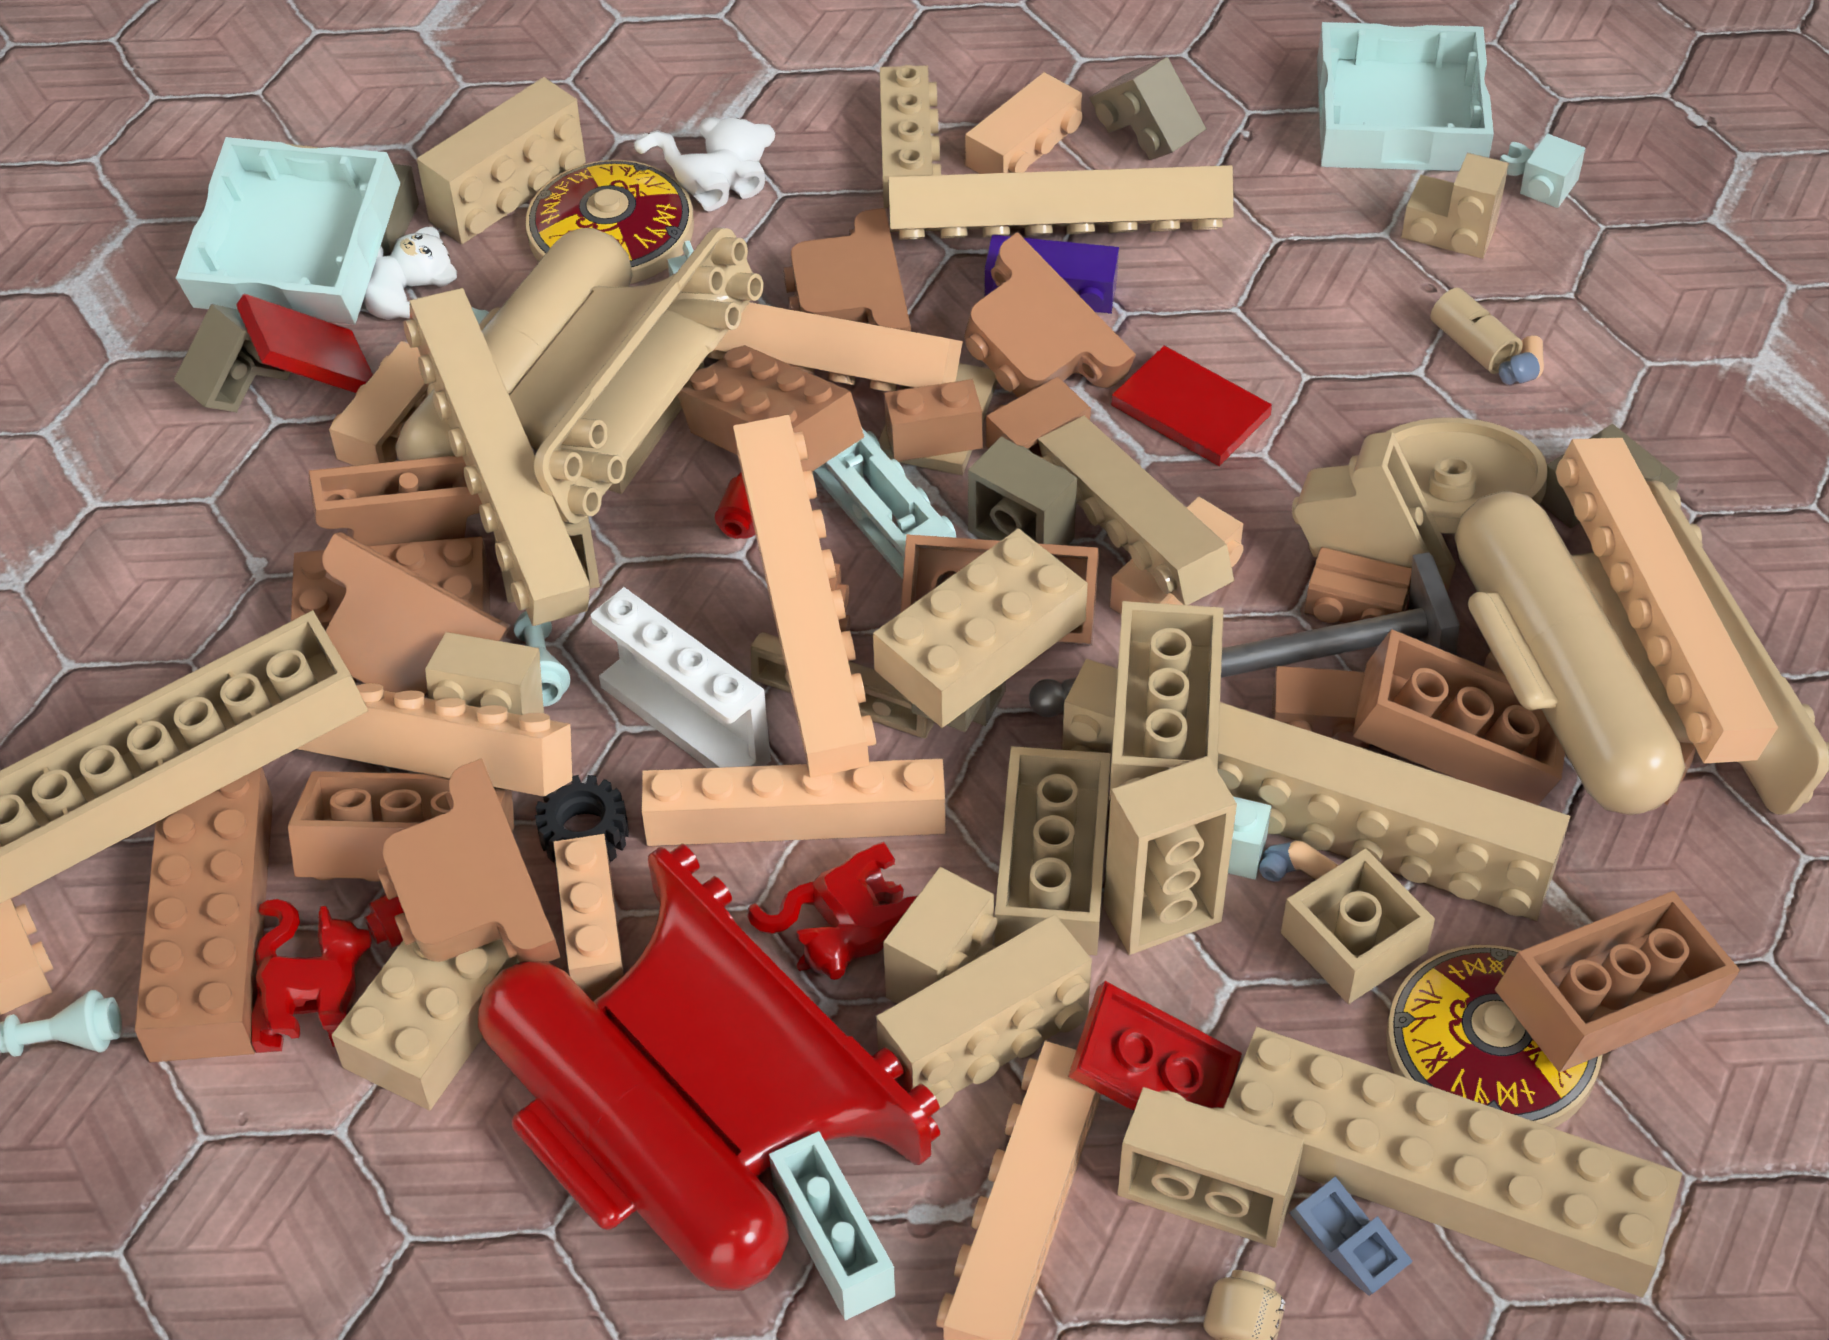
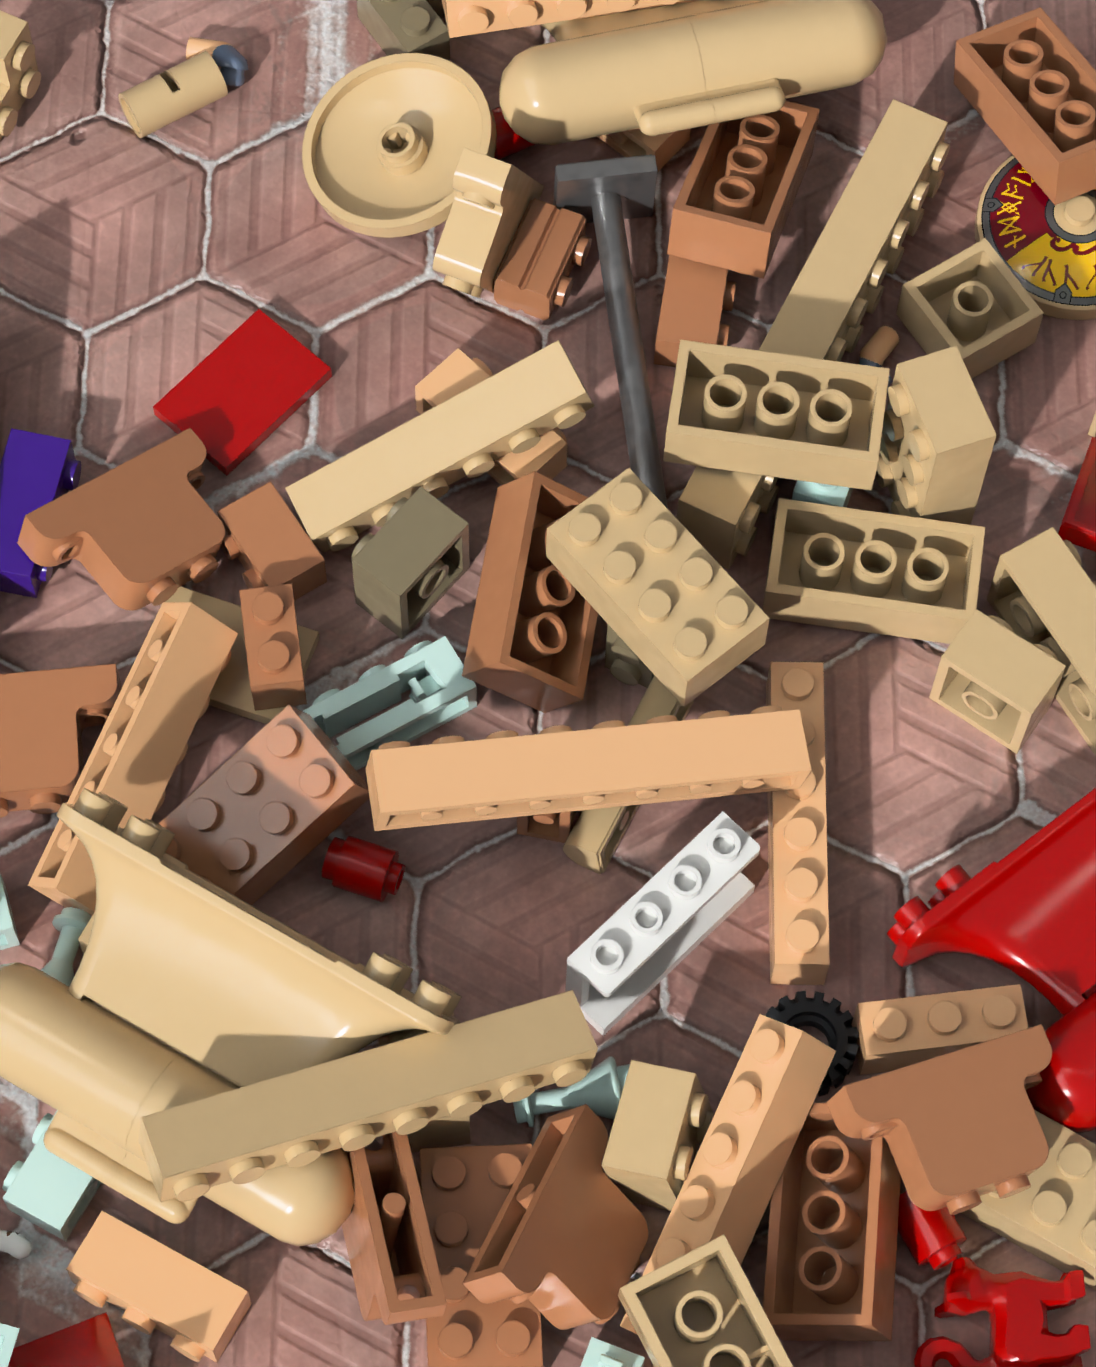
camera: 90 degrees left, 15 degrees up
red animal [747,842,918,980] -> none

